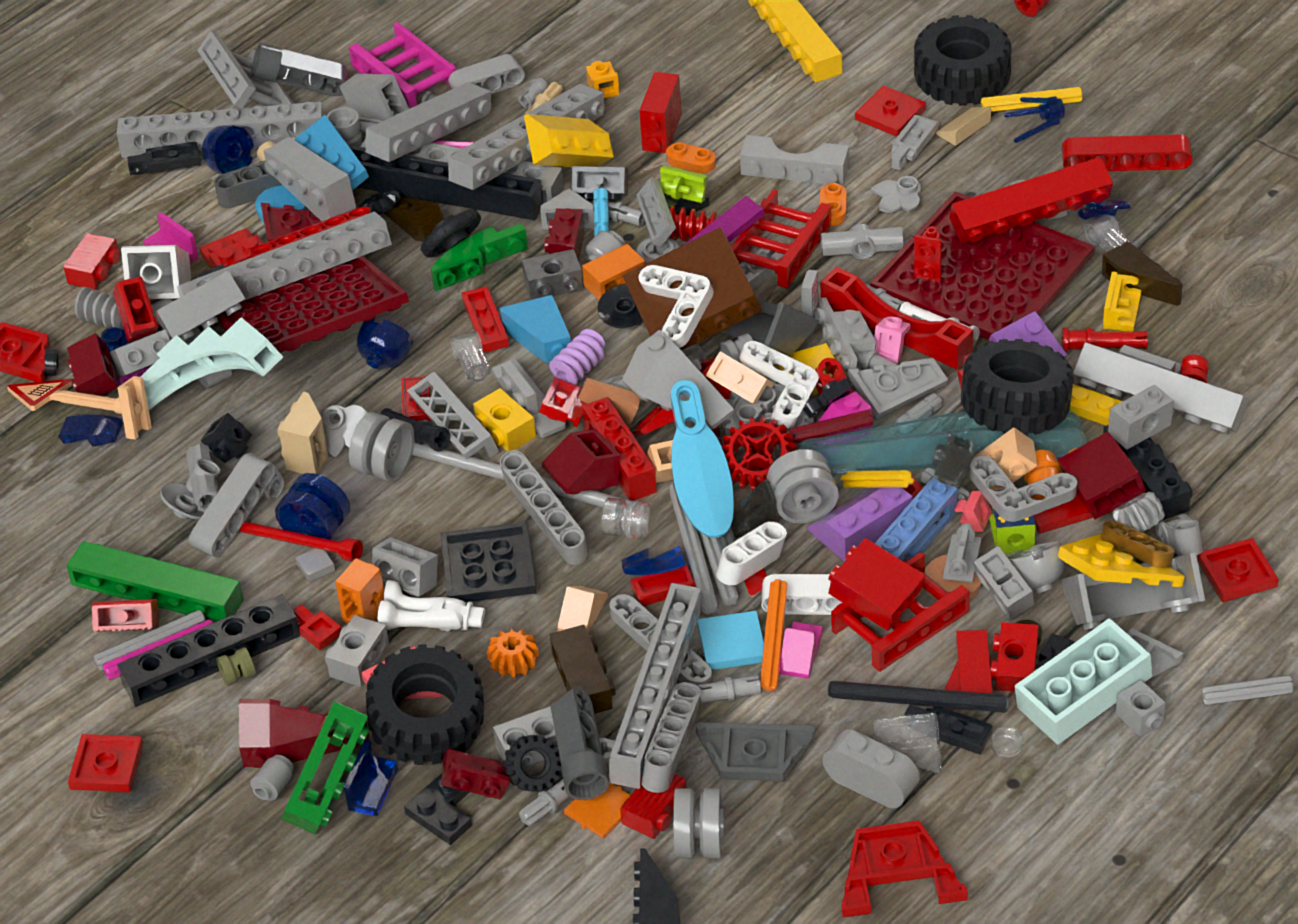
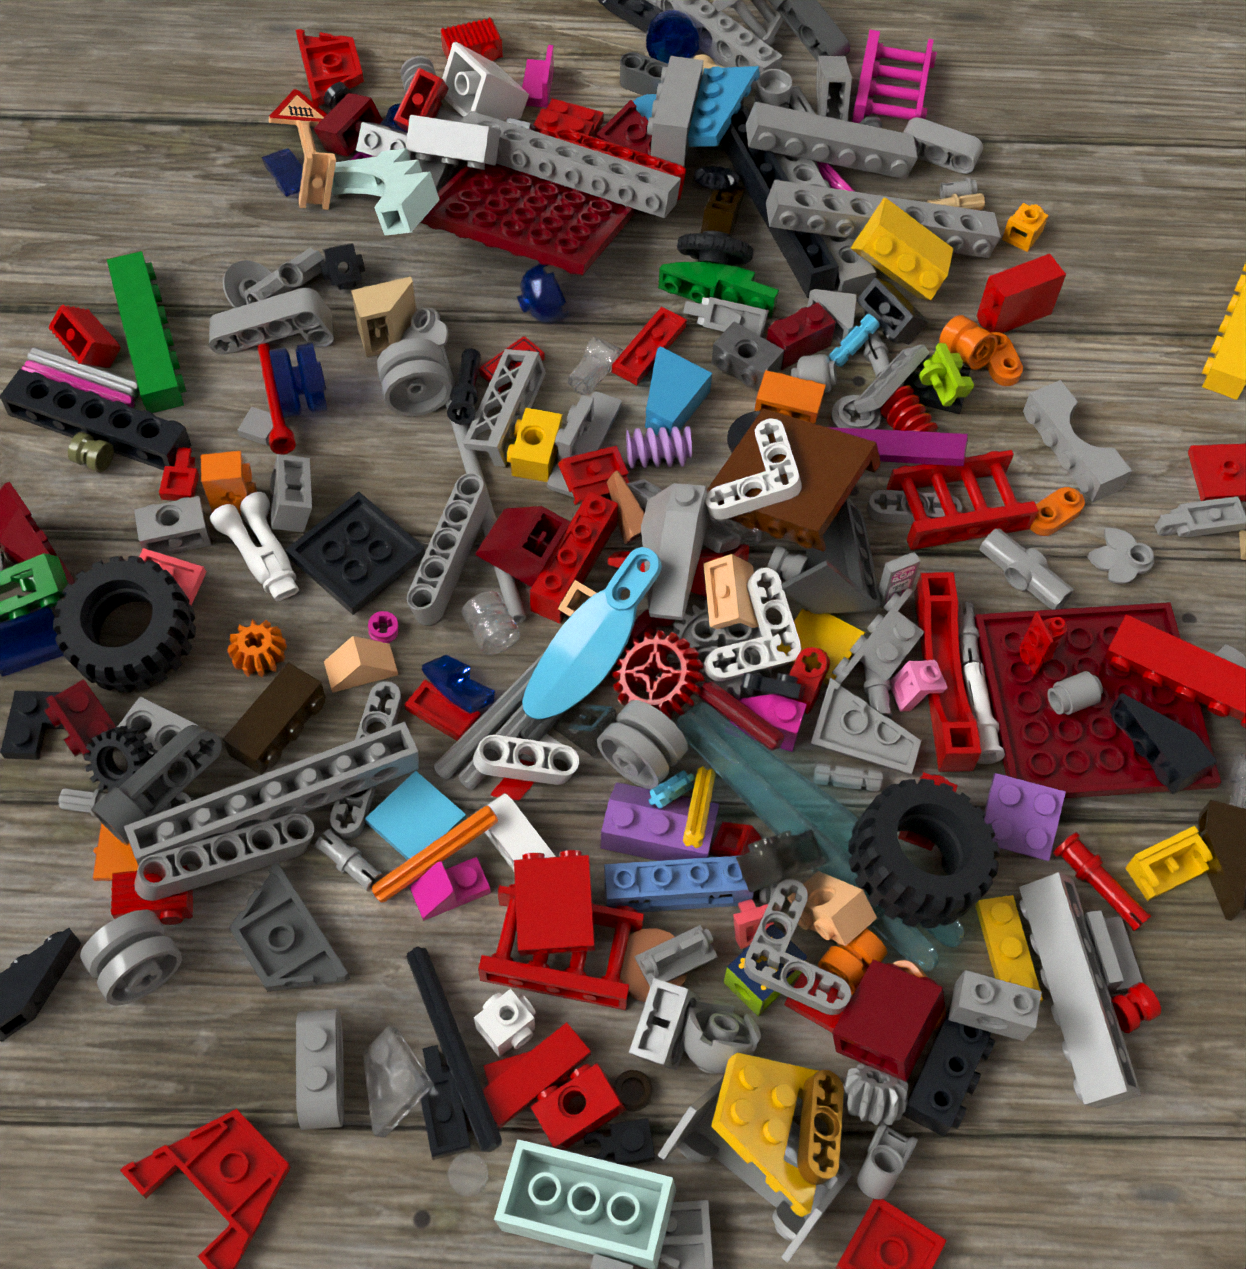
camera: 45 degrees right, 15 degrees up
none -> dark pink bush [368,611,399,643]
none -> white brick [474,989,536,1057]
none -> medium azure axle [648,770,695,808]
none -> light grey hinge [683,297,769,337]
none -> orange wheel [939,315,998,370]
none -> light grey brick [1048,671,1103,715]
none -> black slope [1109,693,1217,794]

